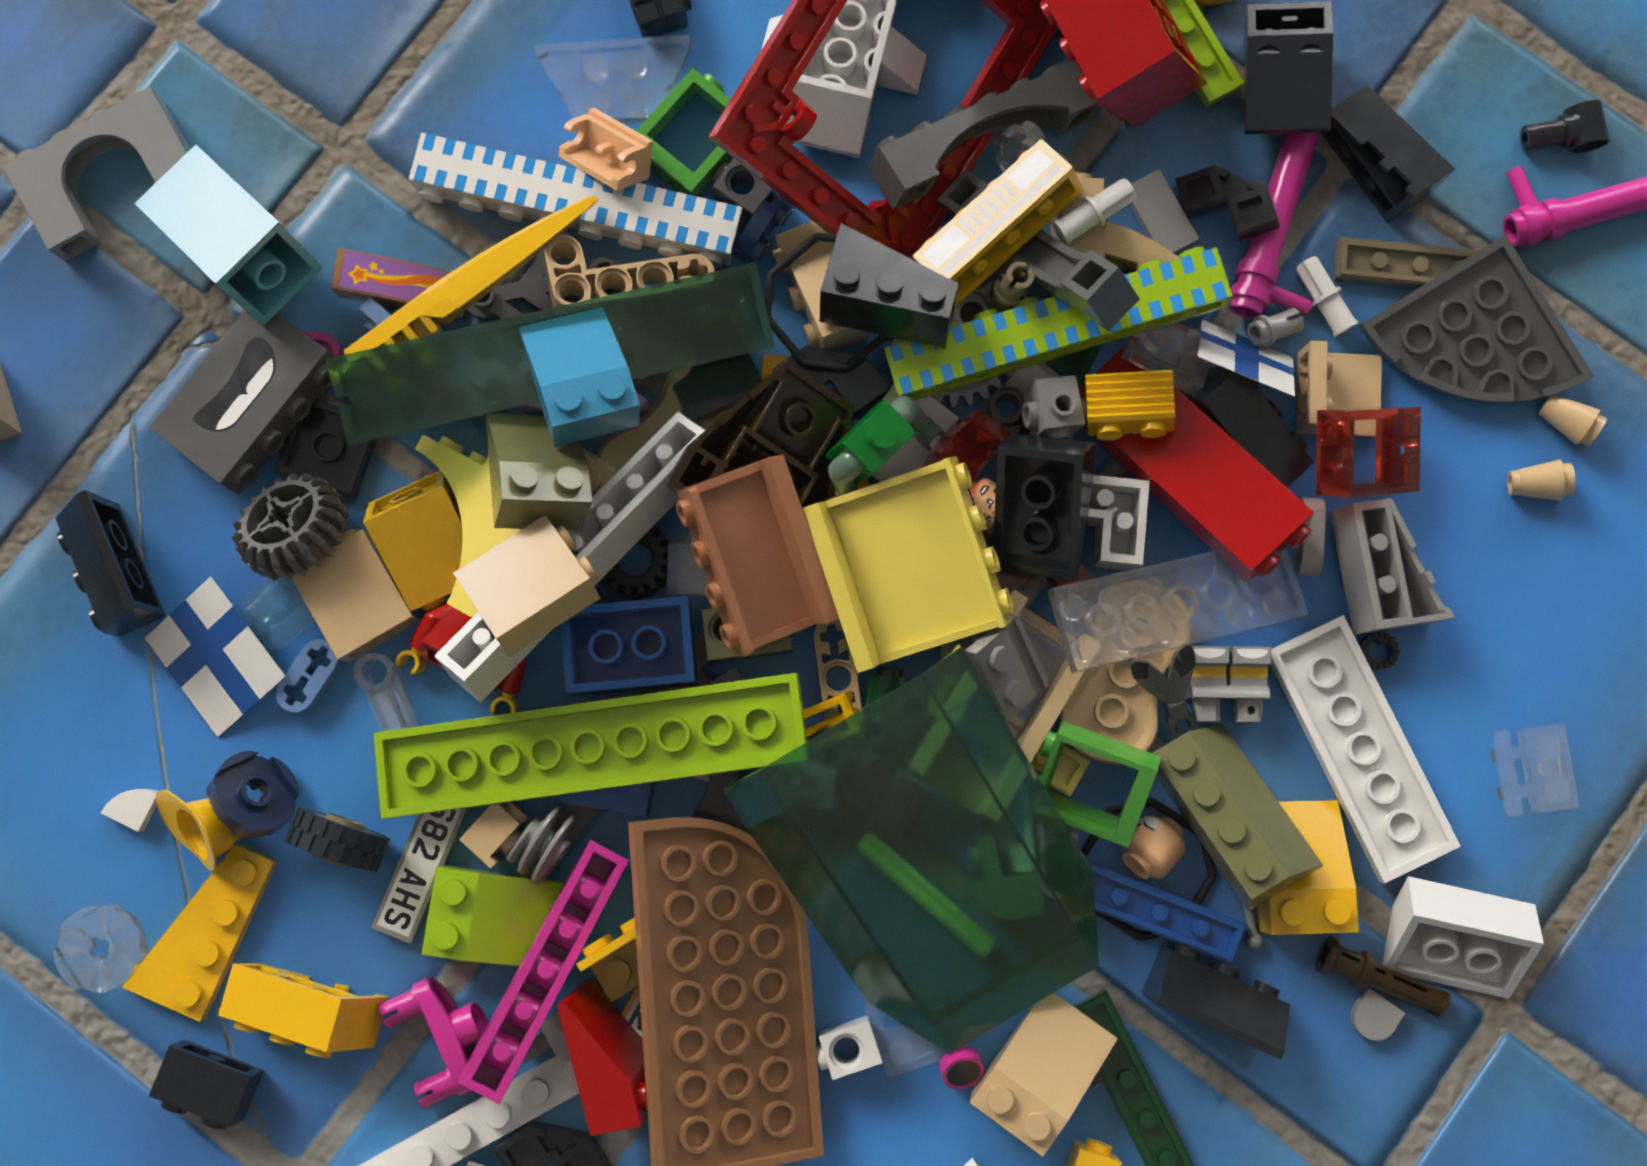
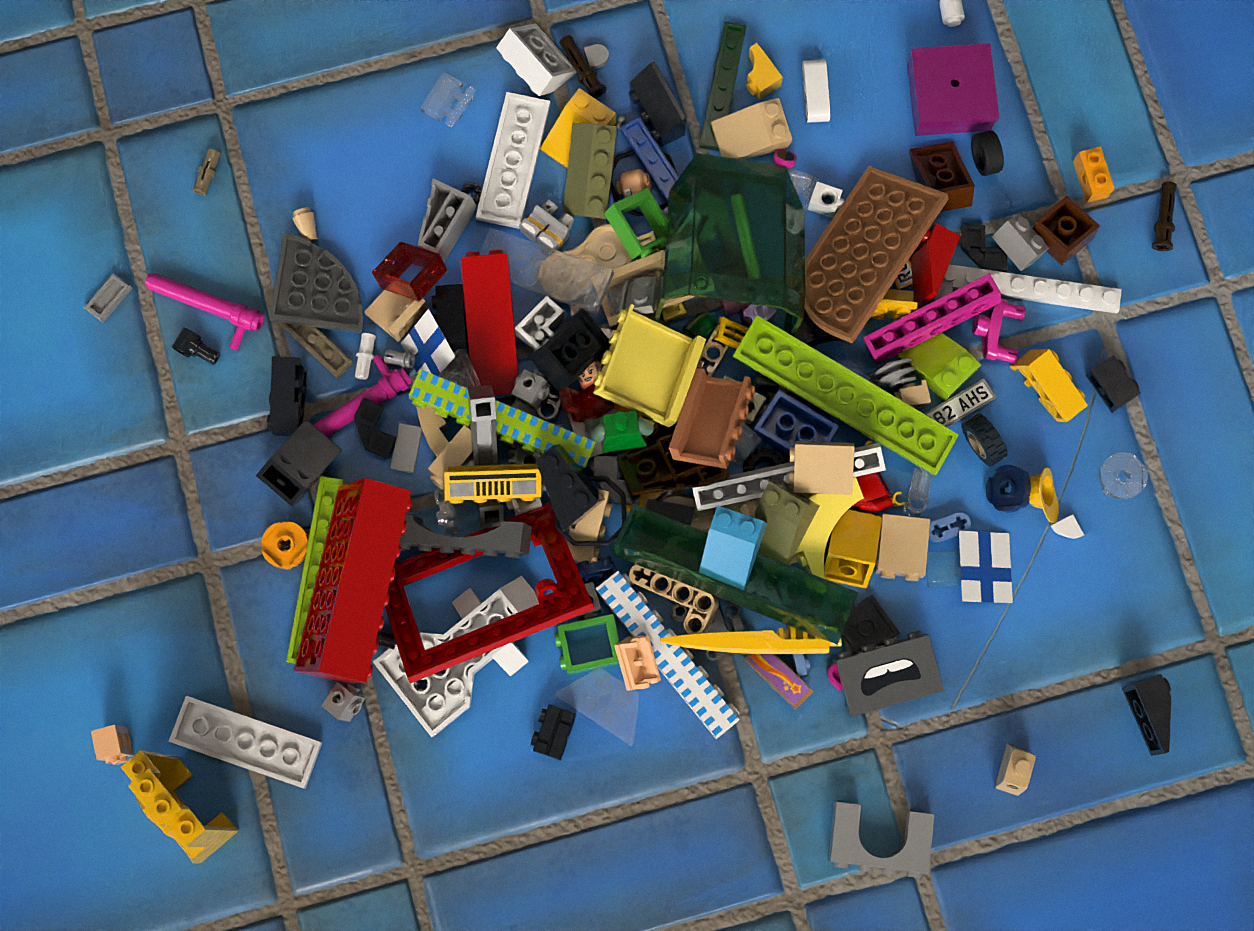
camera: 140 degrees left, 5 degrees down
black slope [55,490,166,637] -> none
yellow wing [122,844,278,1022] -> none
brick [135,145,323,326] -> none
dark grey gear [232,473,349,581] -> none
dark tan pin [987,261,1034,313] -> none
white axle [1052,178,1137,245] -> none
yellow brick [1085,370,1175,440] -> none
dark grey piece [1130,643,1196,736] -> none
light grey beam [1293,497,1326,577] -> none
tan cone [1507,459,1576,501] -> none

